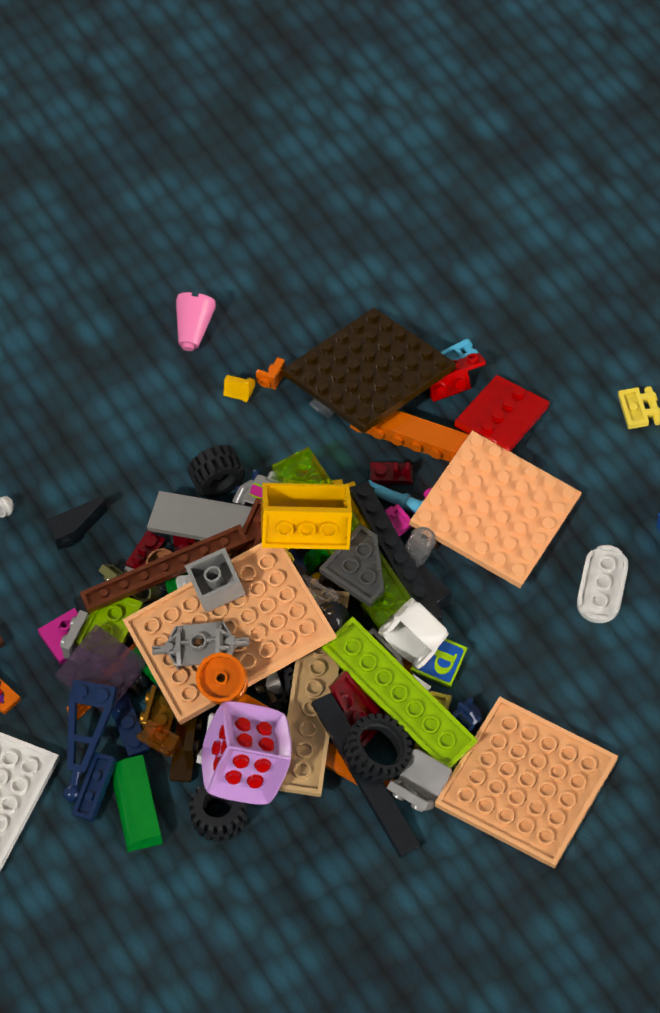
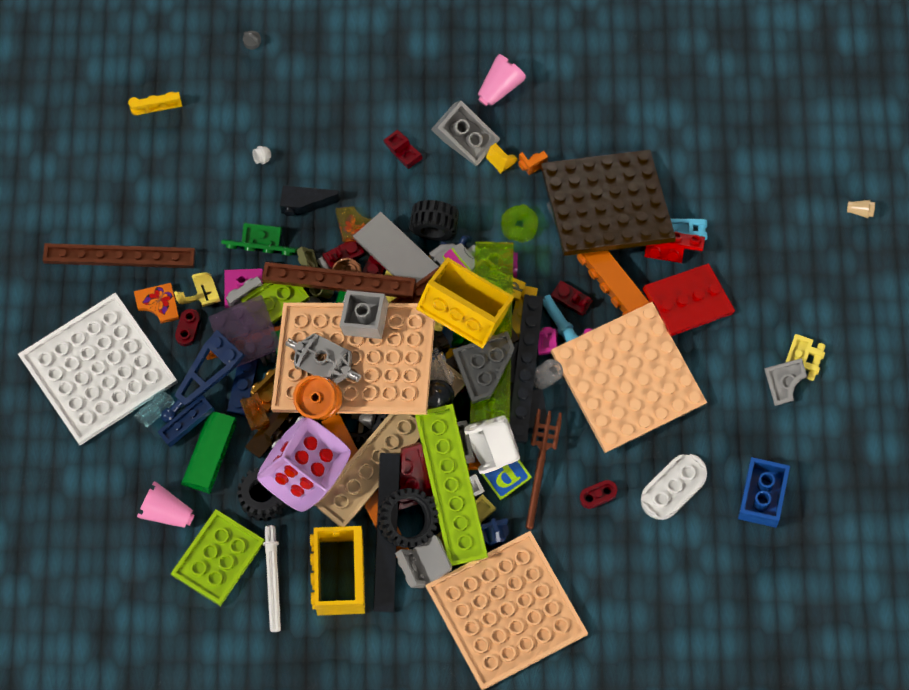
camera: 30 degrees right, 10 degrees up
none -> clear light blue plate [134,391,175,428]
none -> bright pink cone [137,481,195,528]
none -> lime plate [171,509,265,607]
none -> light yellow helmet [174,272,221,307]
none -> dark red plate [175,309,200,347]
none -> green bracket [221,223,298,256]
none -> white axle [263,525,281,632]
none -> yellow hose [310,526,365,616]
none -> clear yellow tile [335,206,372,242]
none -> dark red slope [383,129,423,169]
none -> light grey slope [431,101,500,166]
none -> clear neon green plate [501,204,538,243]
none -> copper piece [526,409,562,530]
none -> dark red plate [579,480,617,509]
none -> light grey tile [764,358,807,406]
none -> tan cone [847,200,875,219]

